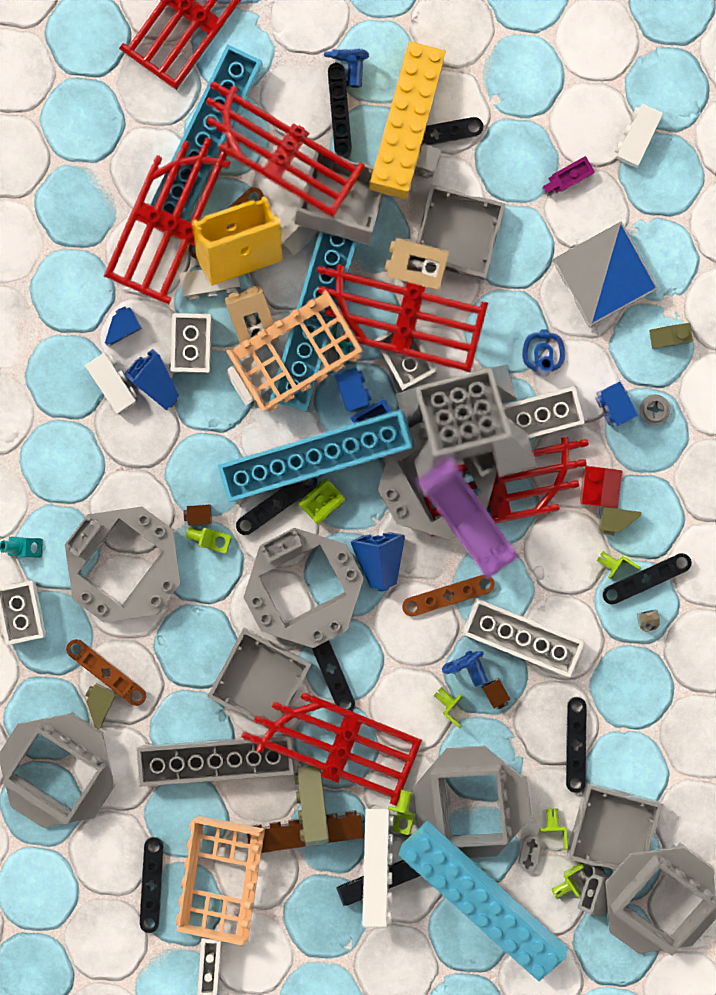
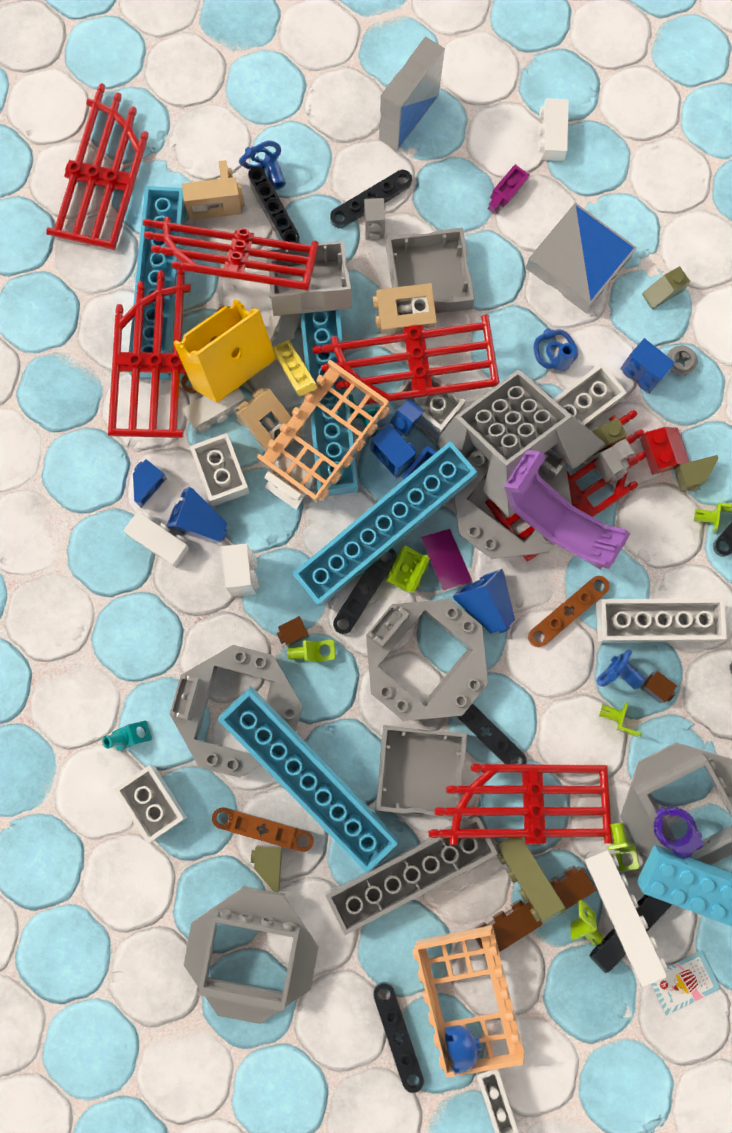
camera: 25 degrees left, 10 degrees down
yellow brick [369,41,446,200] -> none
none -> tan brick [182,160,245,220]
none -> medium azure brick [218,686,398,873]
none -> white brick [222,544,259,597]
none -> light yellow tile [272,340,318,397]
none -> light grey tile [379,36,445,151]
none -> blue slope [389,399,424,438]
none -> magenta sticker [421,529,472,591]
none -> blue cylinder [444,1026,481,1074]
none -> lime bracket [570,900,603,946]
none -> olive slope [589,418,627,458]
none -> light grey hinge [594,439,634,483]
none -> sticker [651,950,721,1016]
none -> dark purple piece [653,807,704,859]

